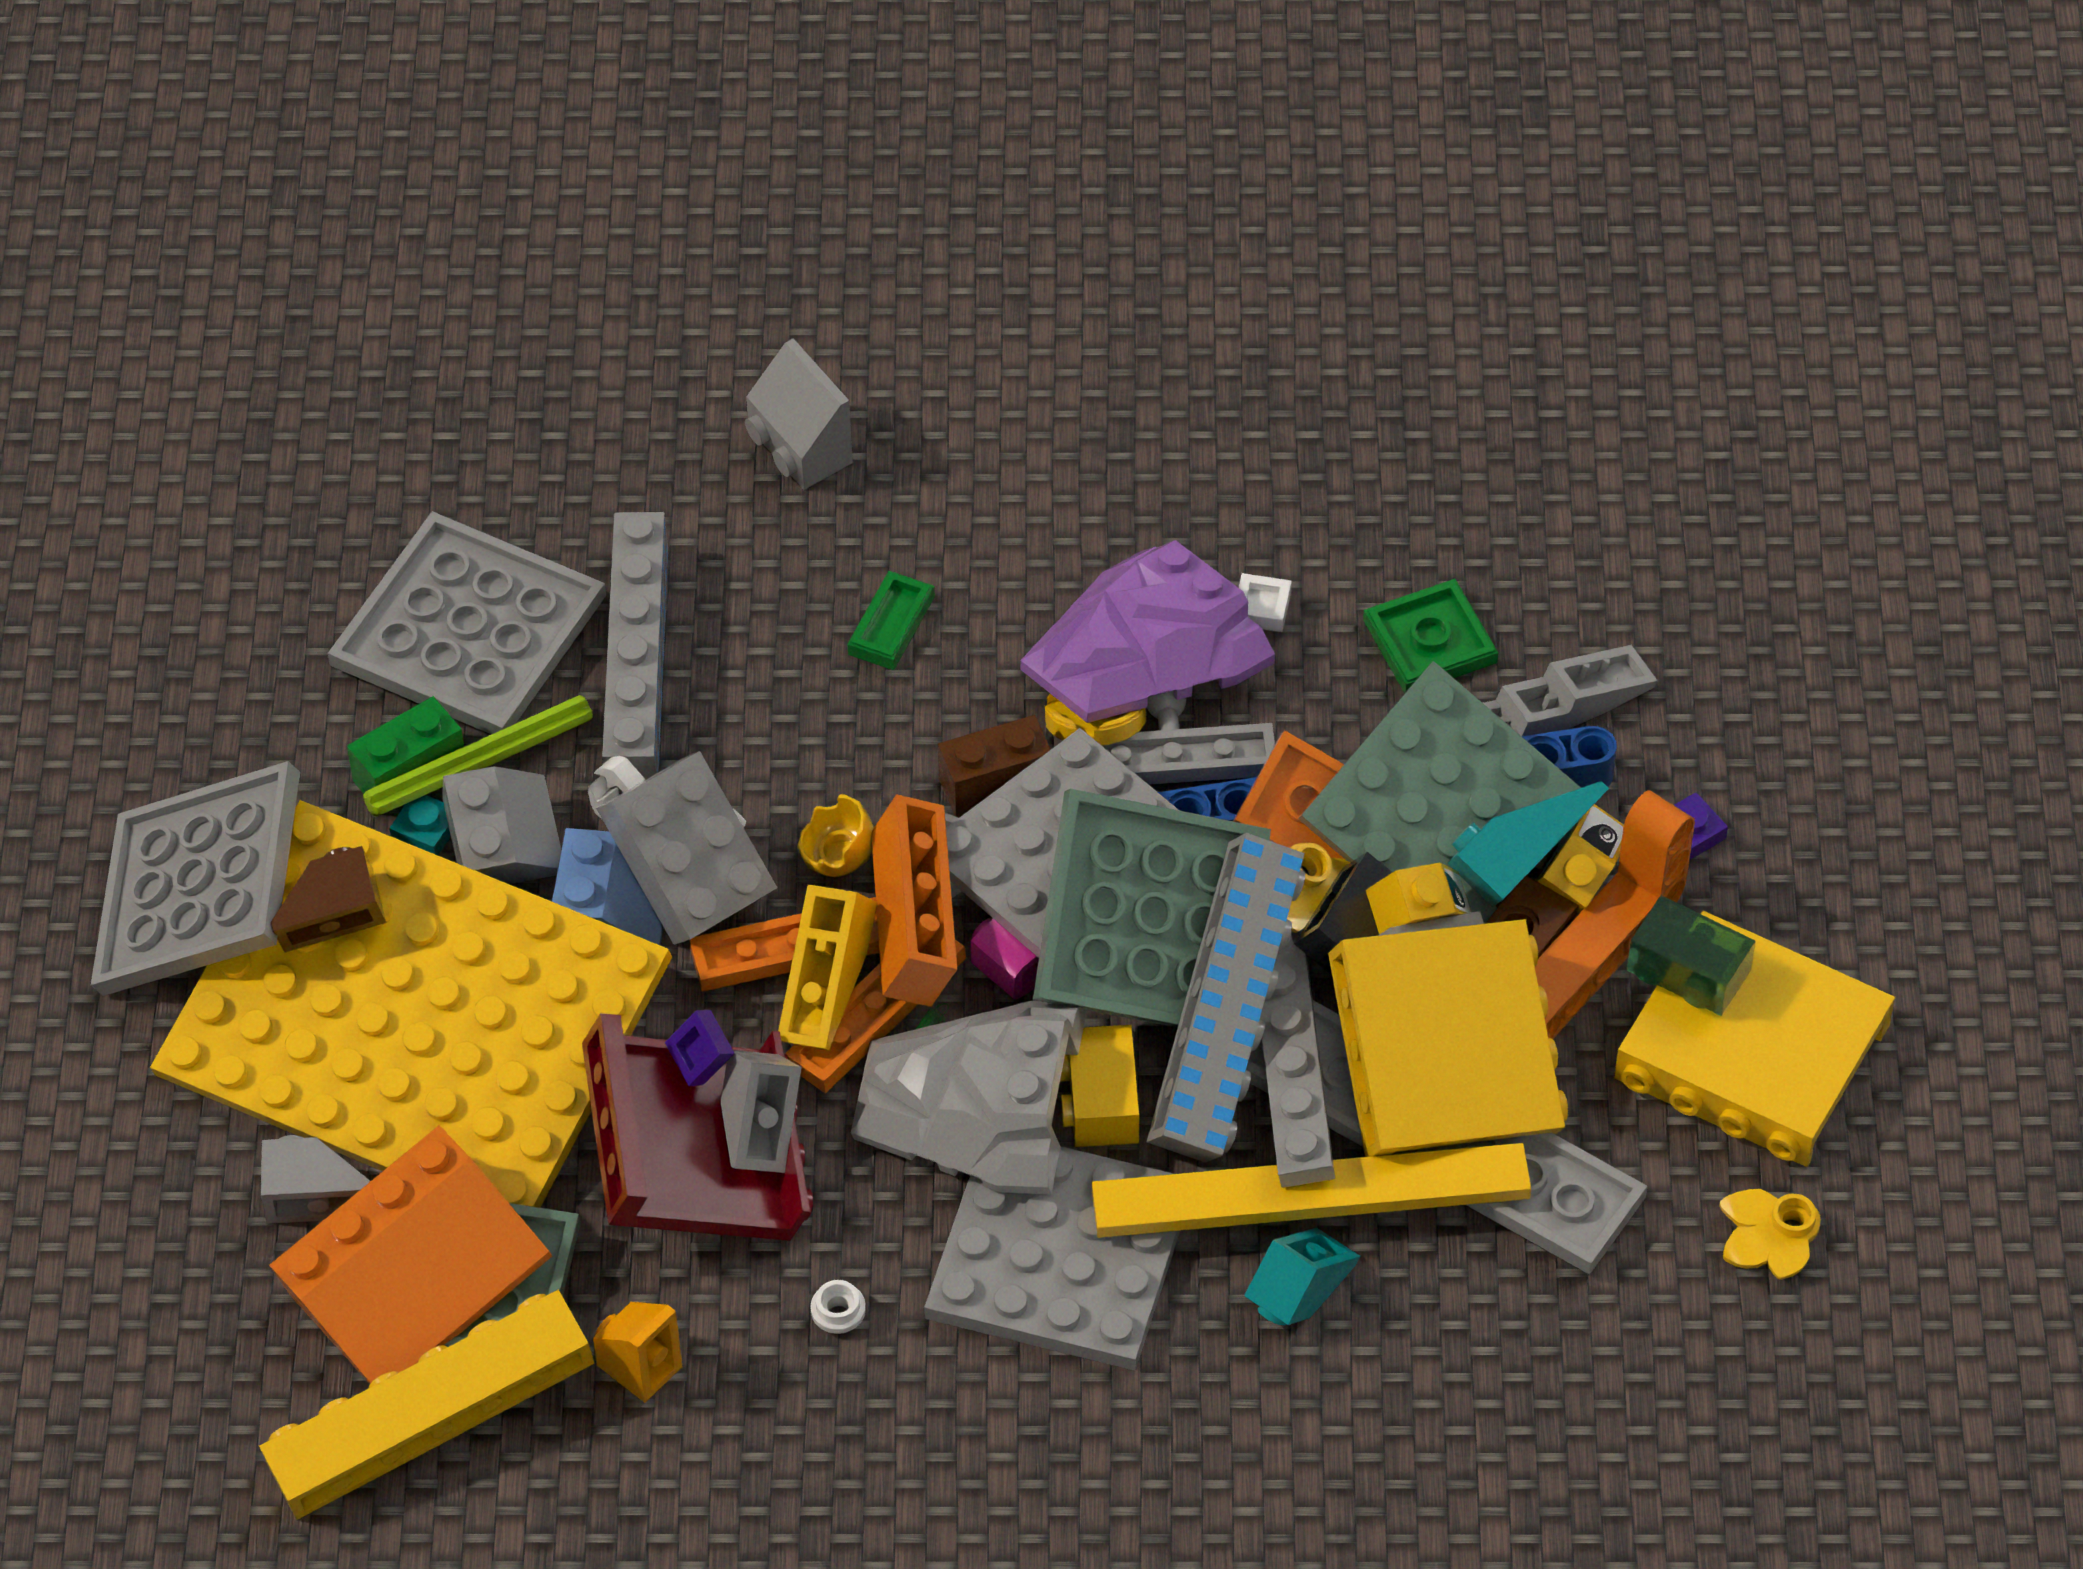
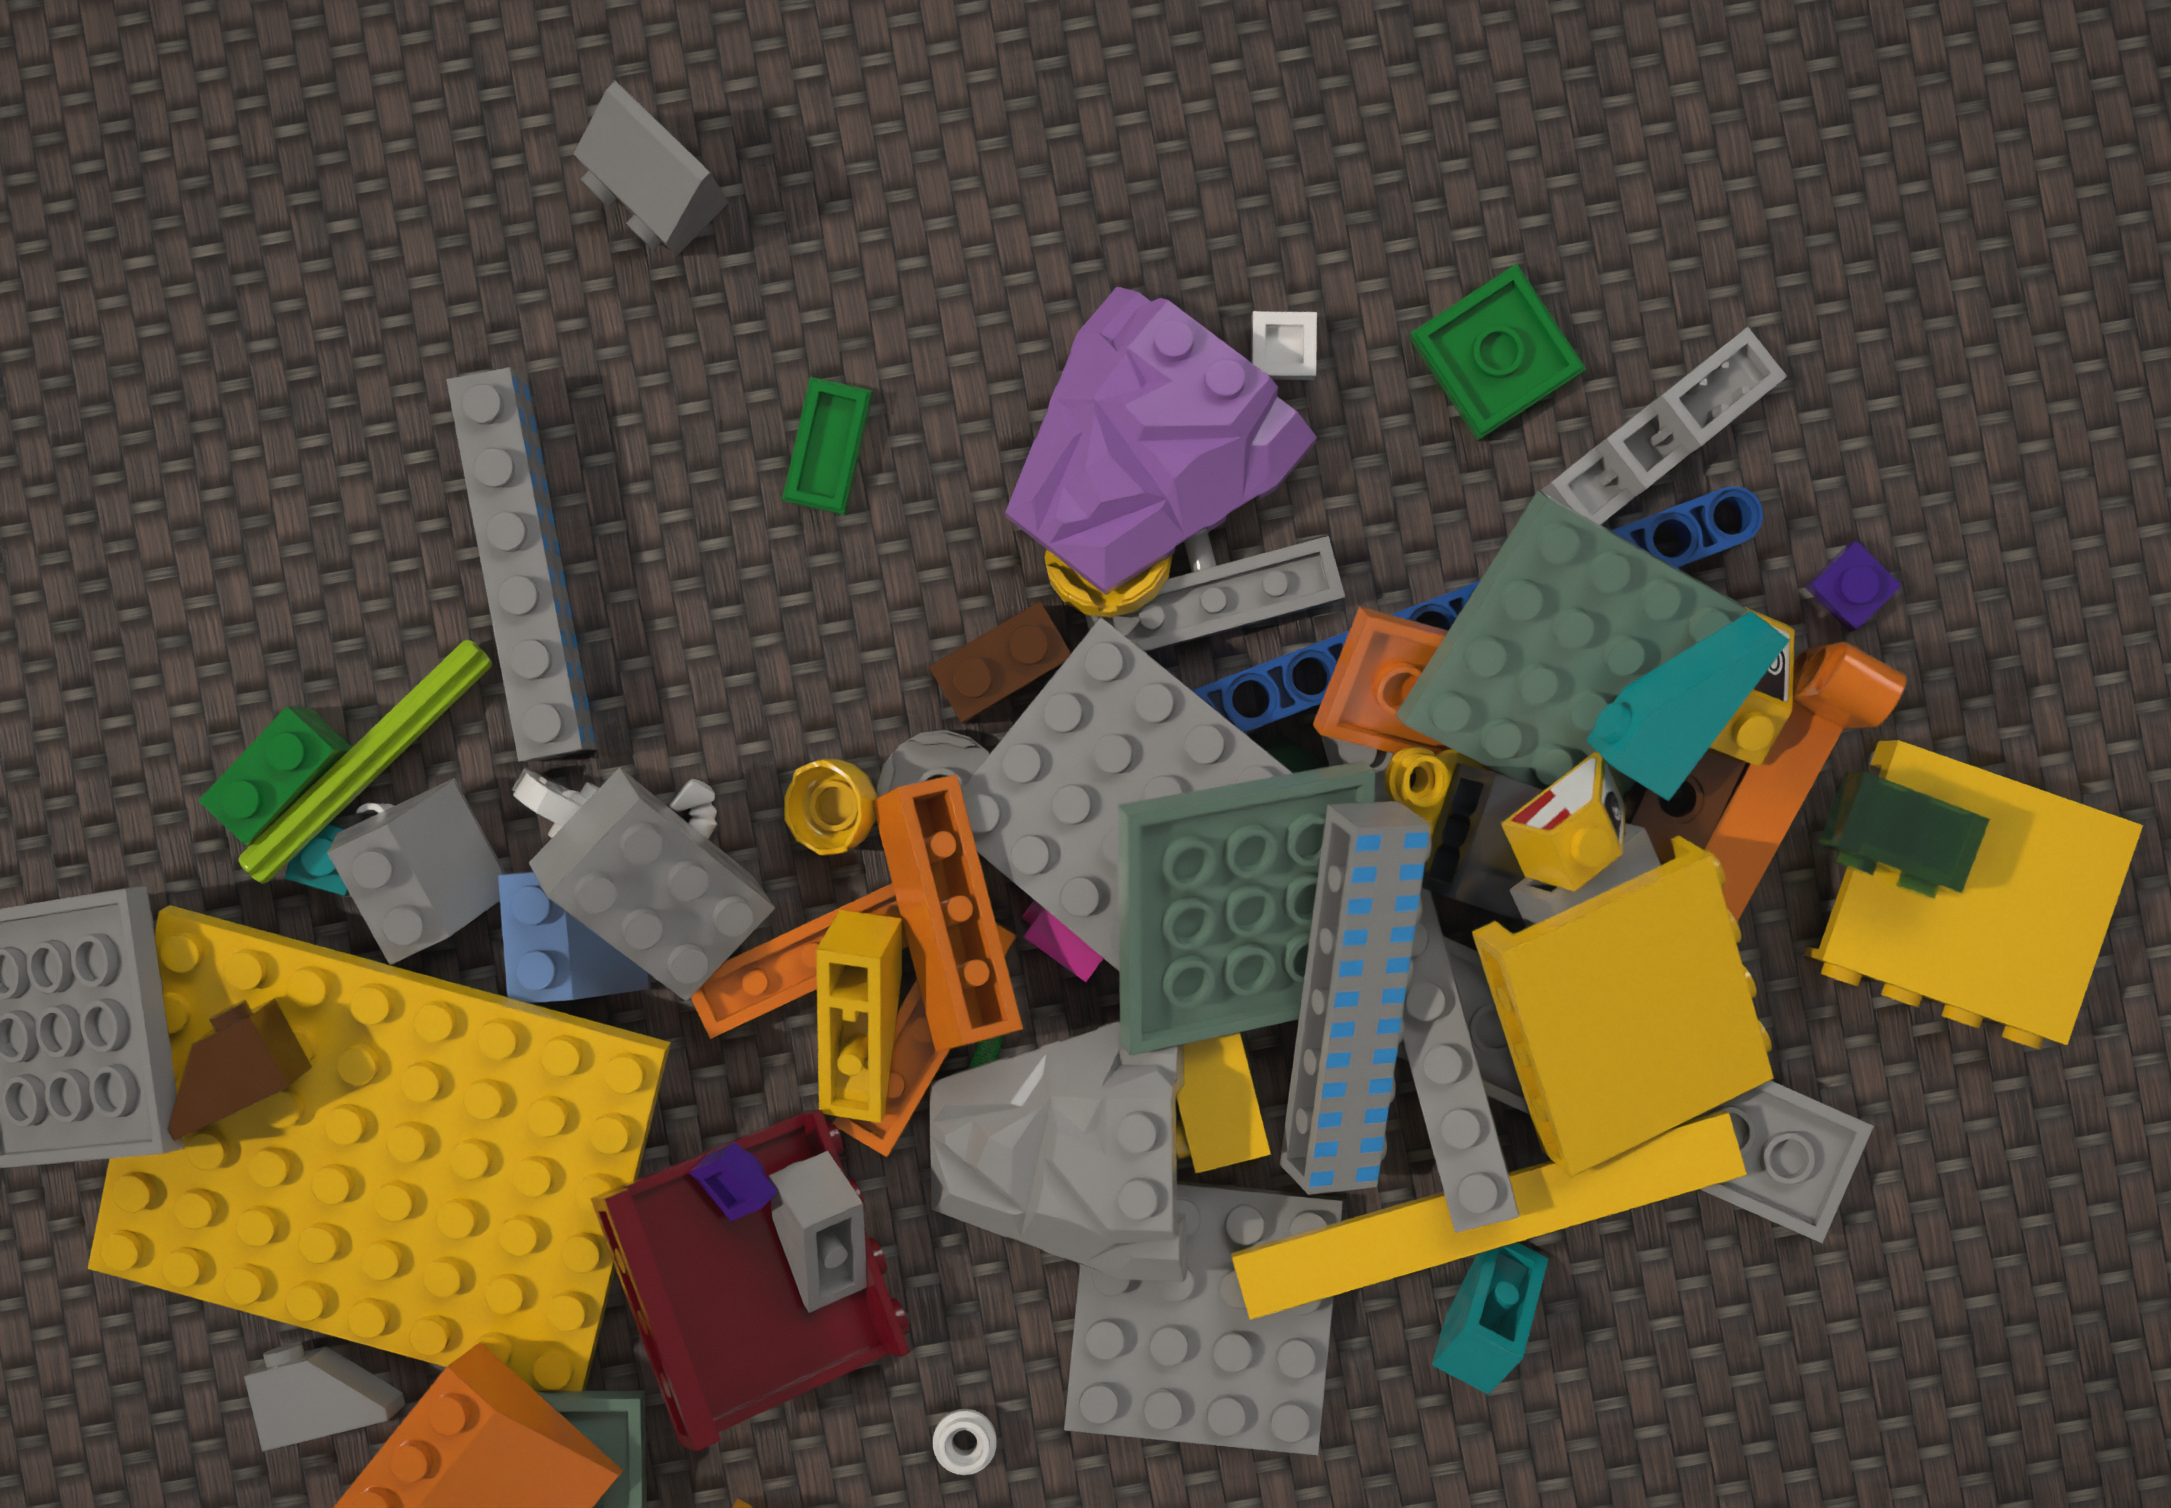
camera: 10 degrees left, 35 degrees up
light grey plate [328,511,606,734] -> none
yellow plate [1719,1189,1821,1280] -> none

